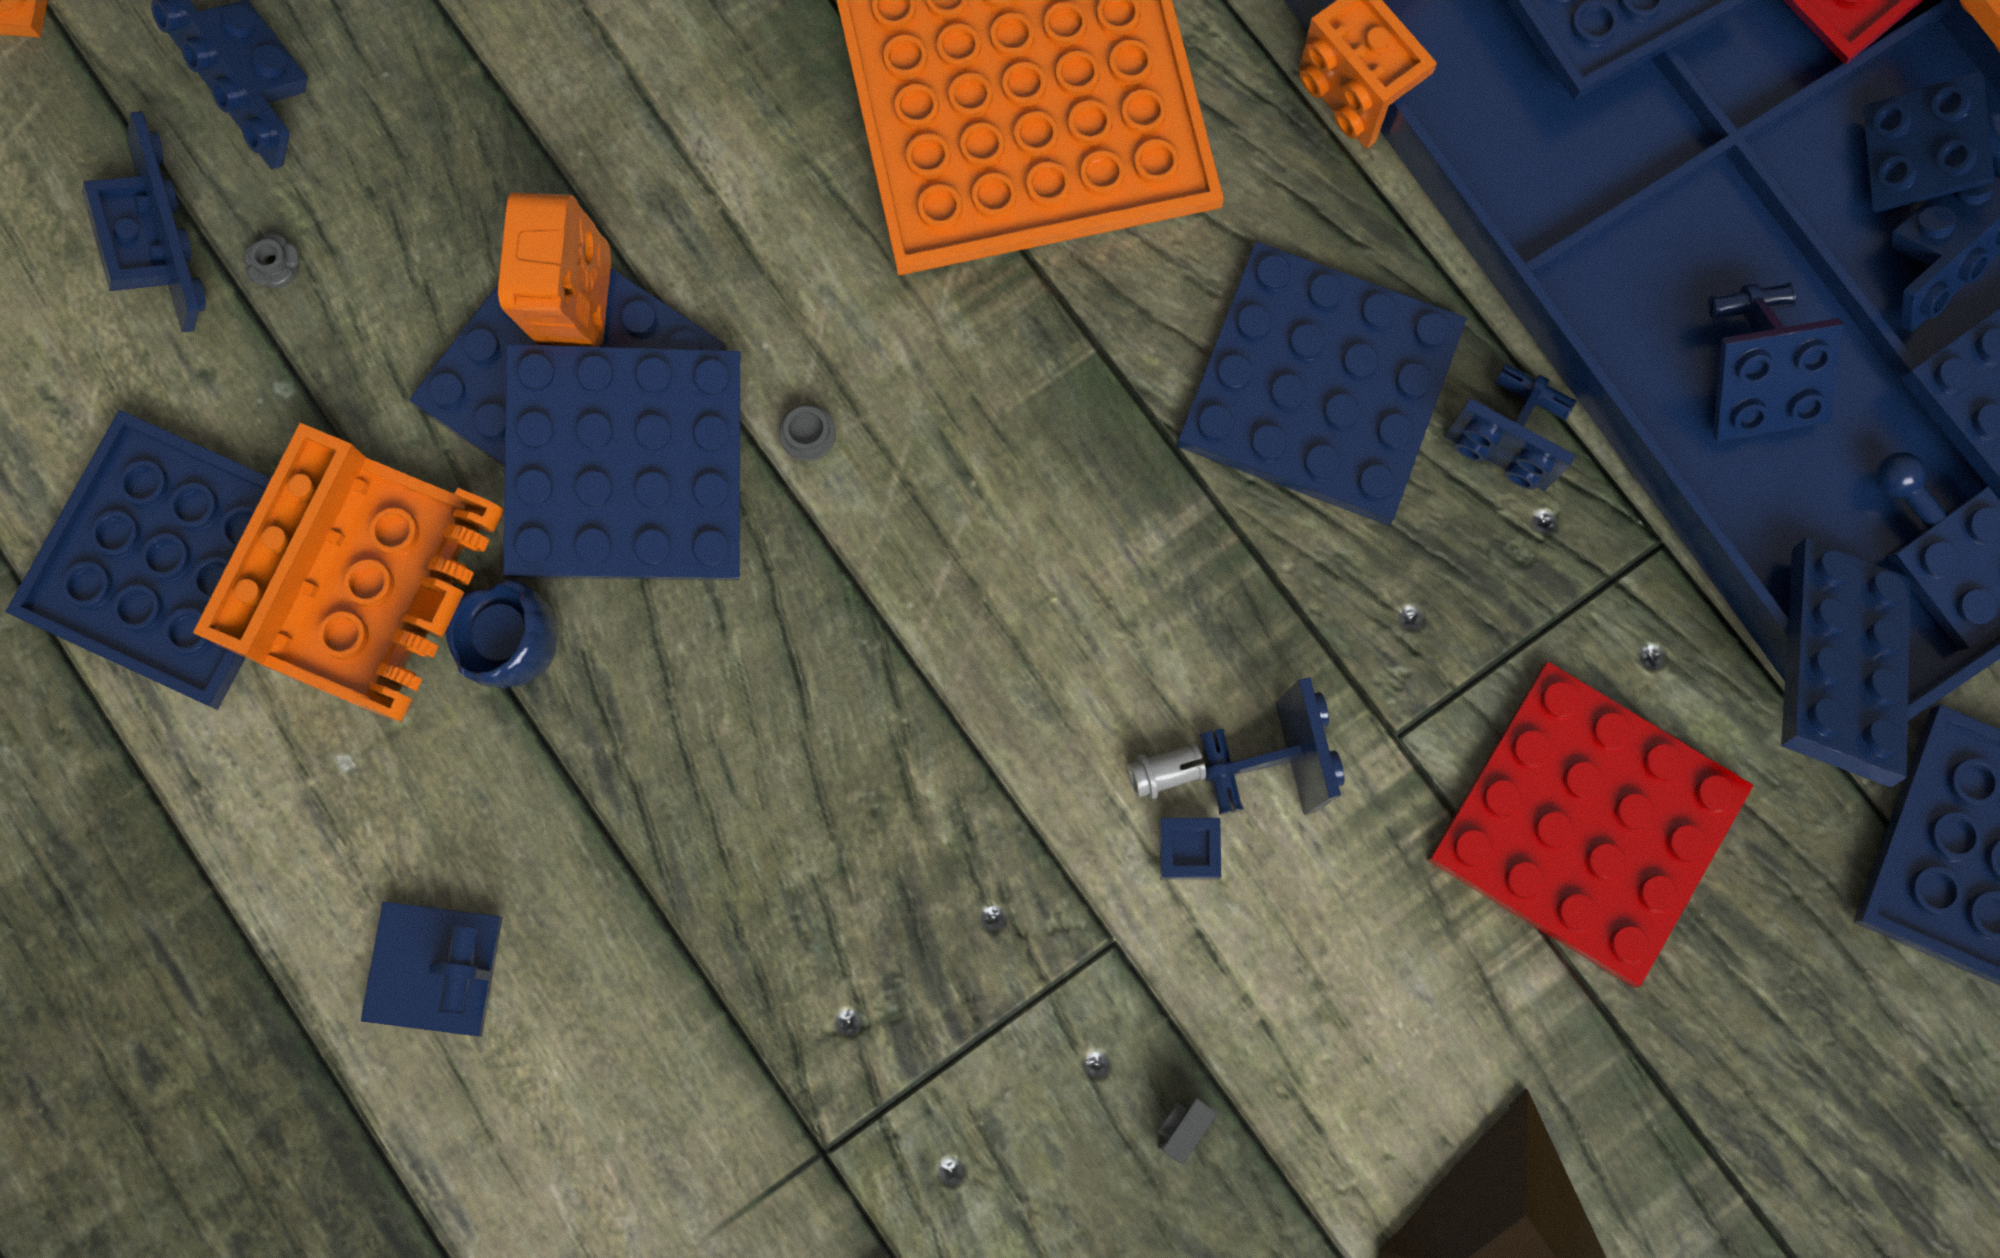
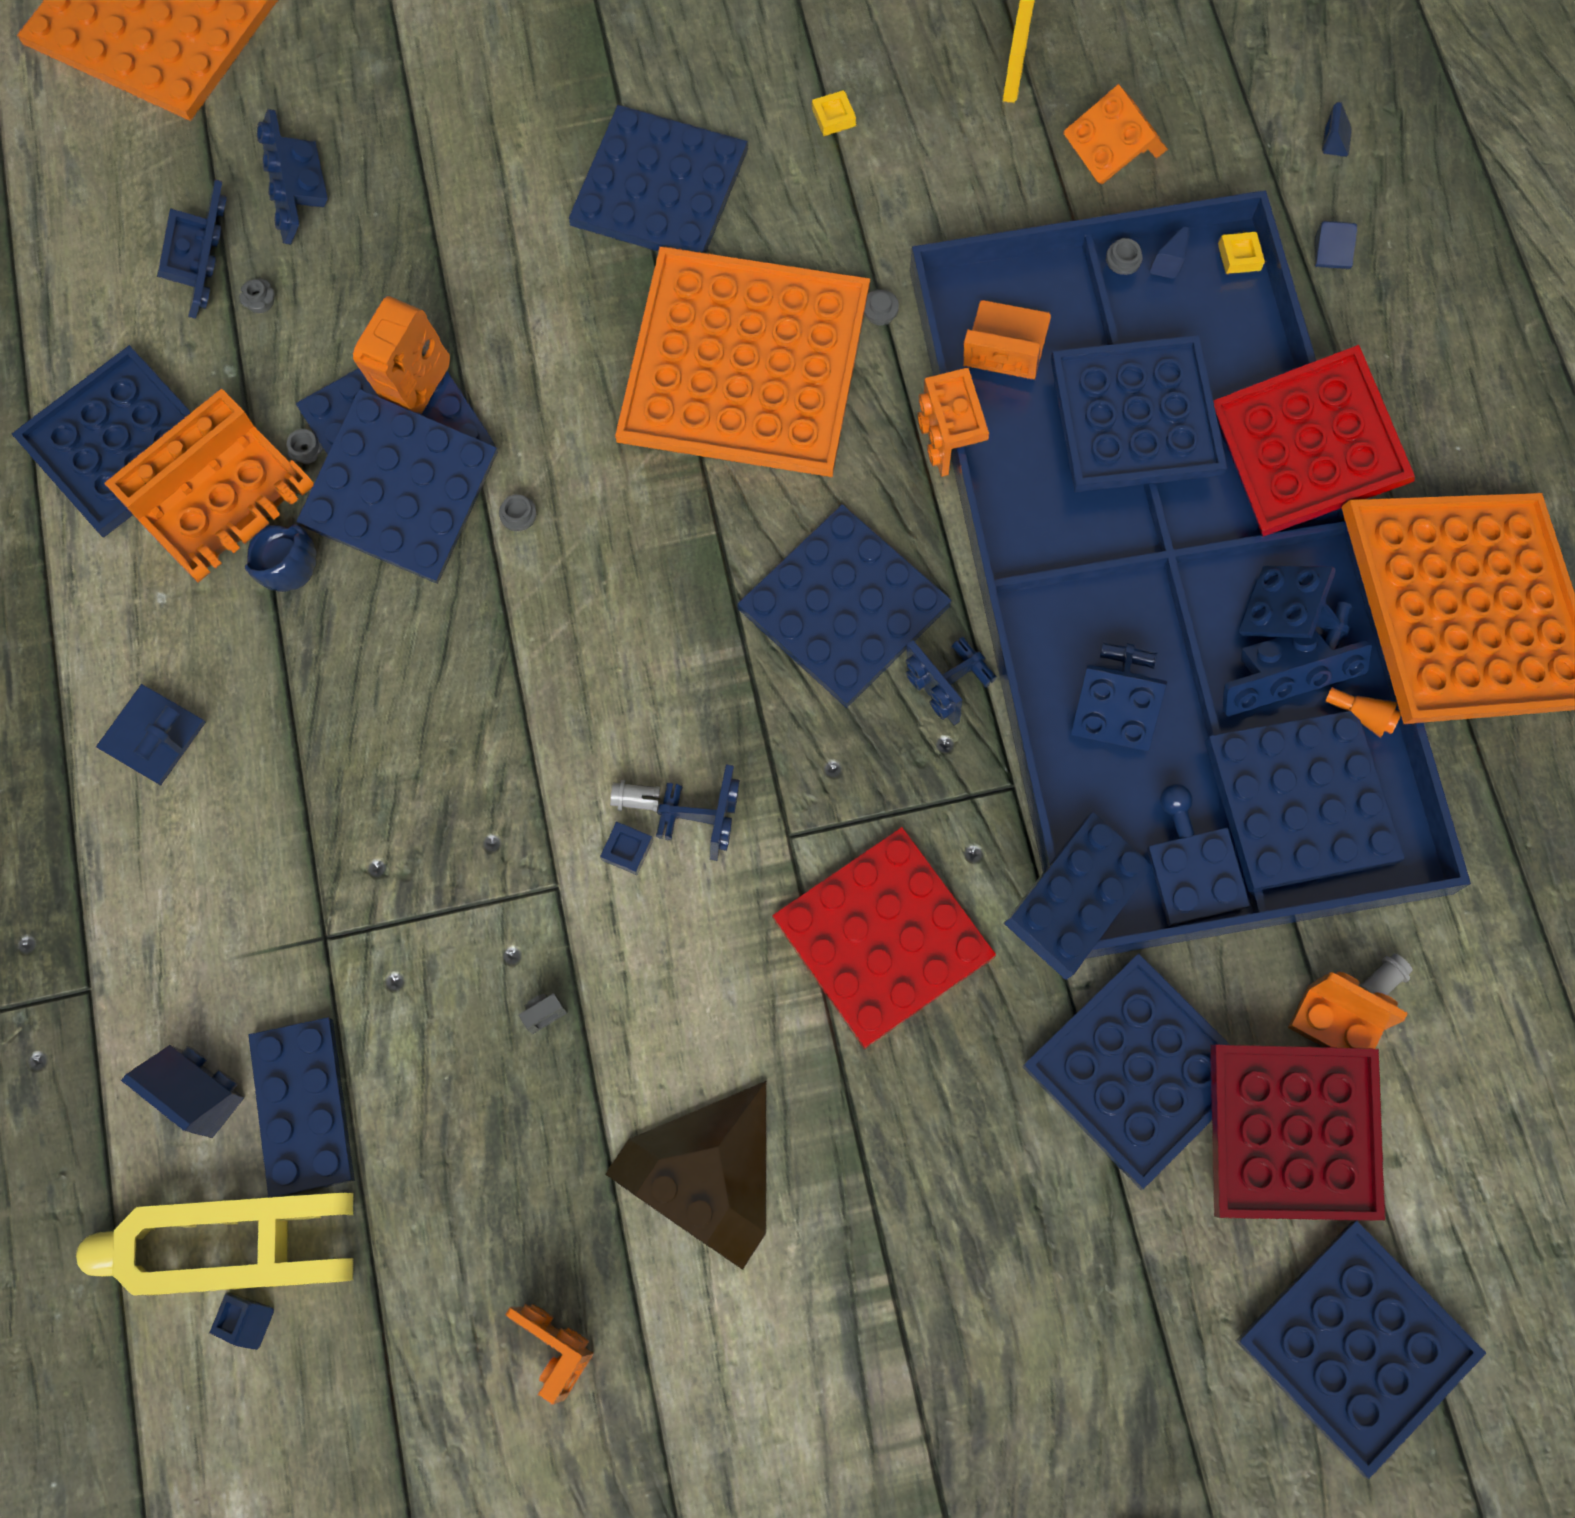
camera: 25 degrees right, 5 degrees down
none -> dark grey plate [287,429,323,464]

